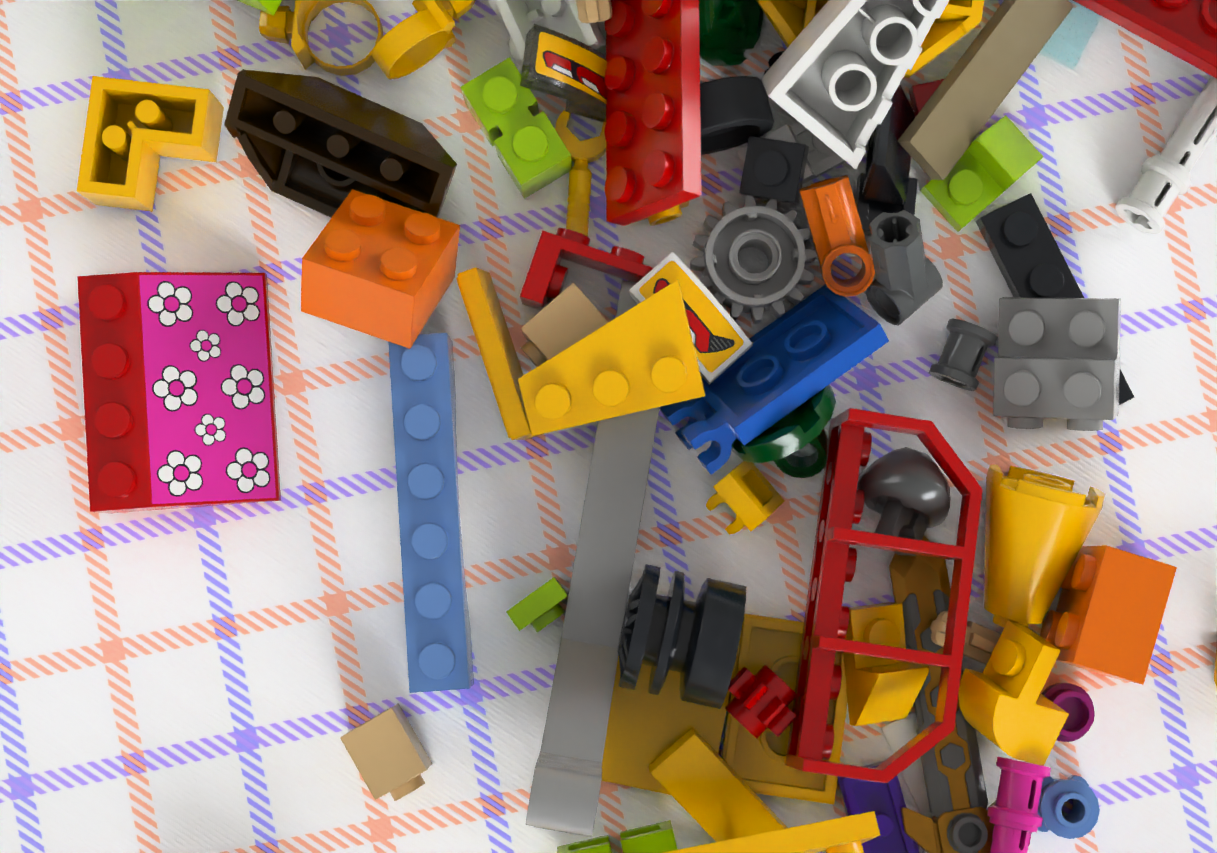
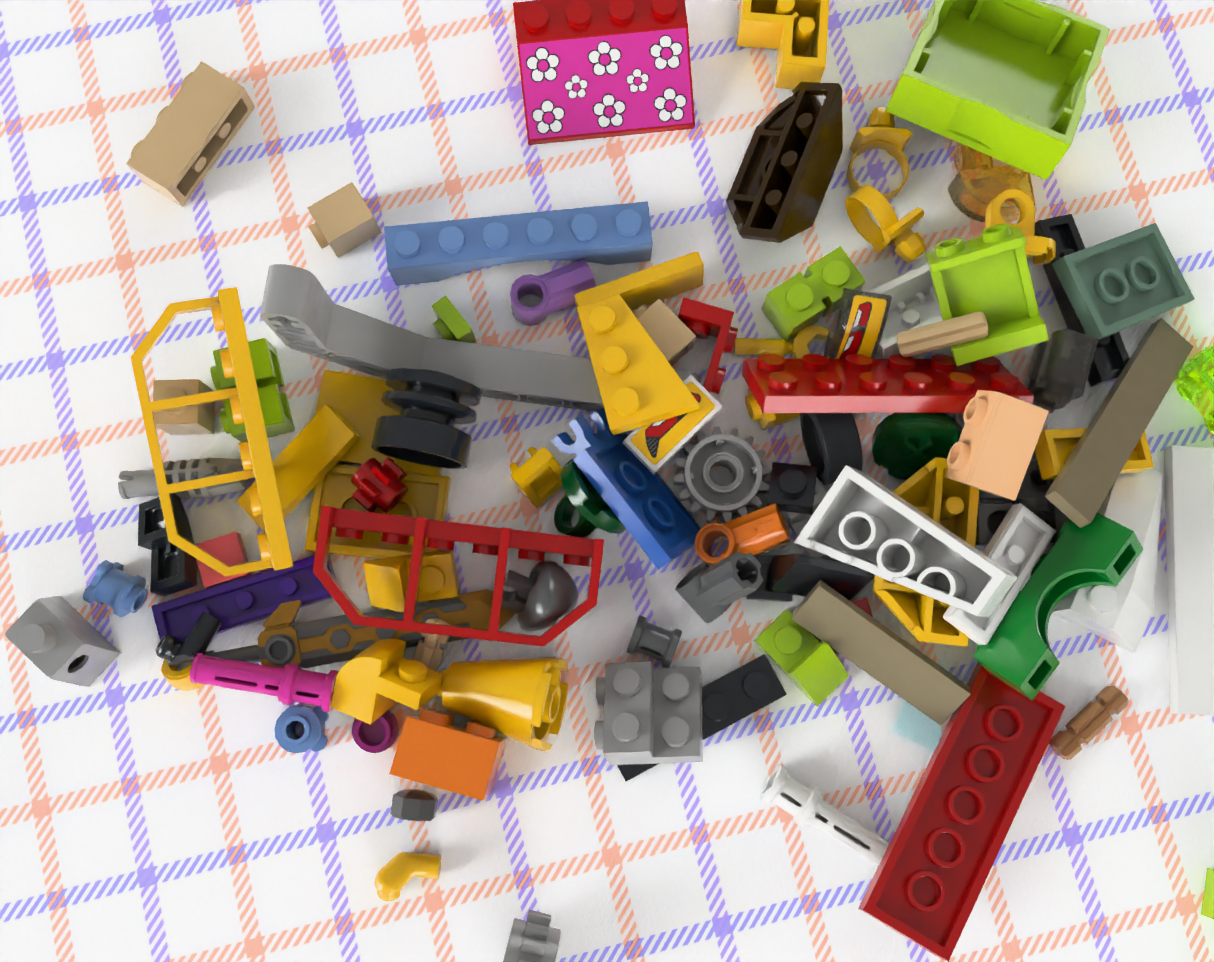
camera: 90 degrees right, 5 degrees down
orange brick [301,189,460,349] -> none
none -> dark grey tile [390,789,438,821]
none -> medium lavender piece [510,259,596,326]

